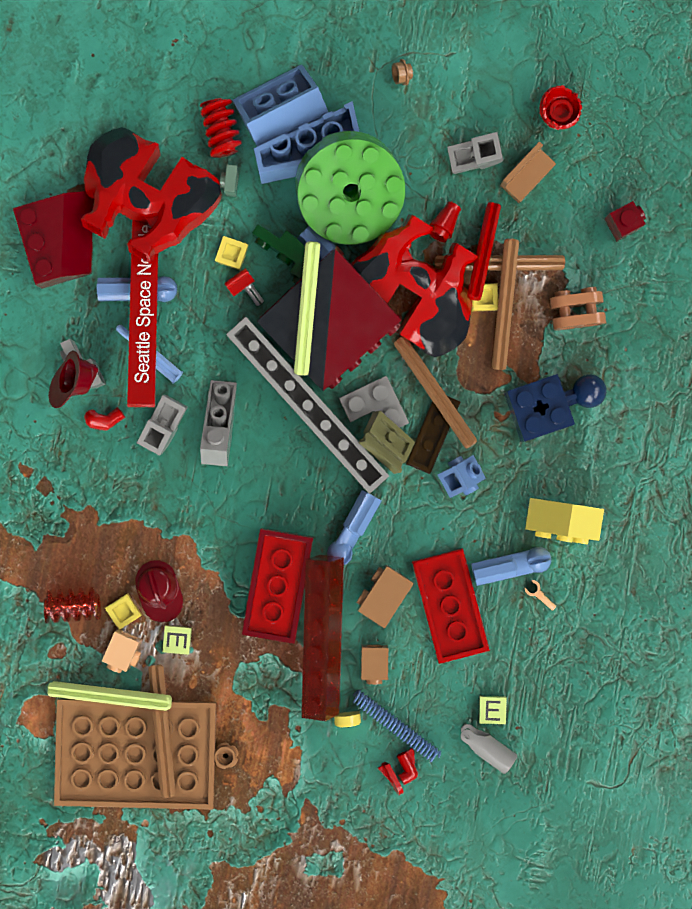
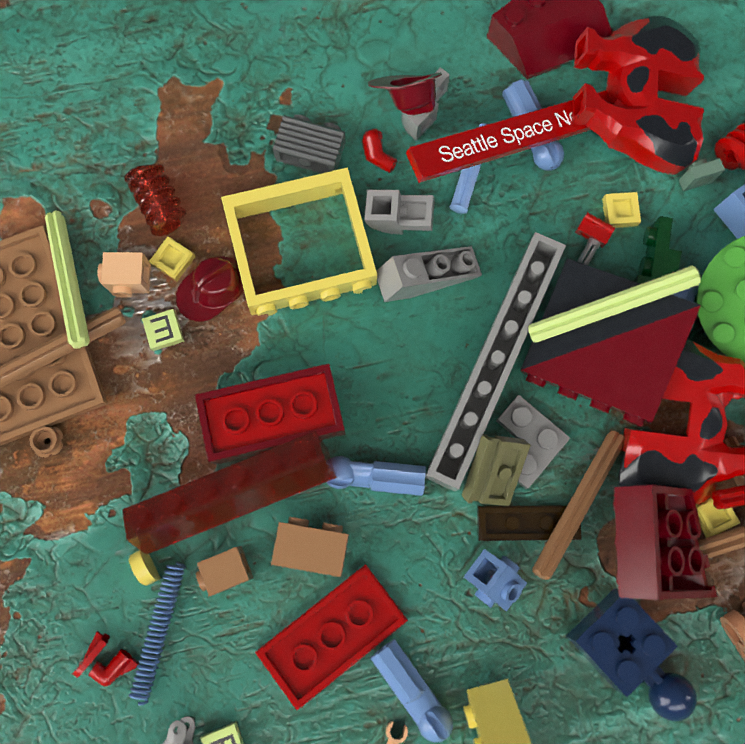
camera: 70 degrees right, 10 degrees down
none -> light yellow window [221,167,377,316]
none -> dark grey brick [273,114,346,174]
none -> dark red wedge [613,485,717,600]

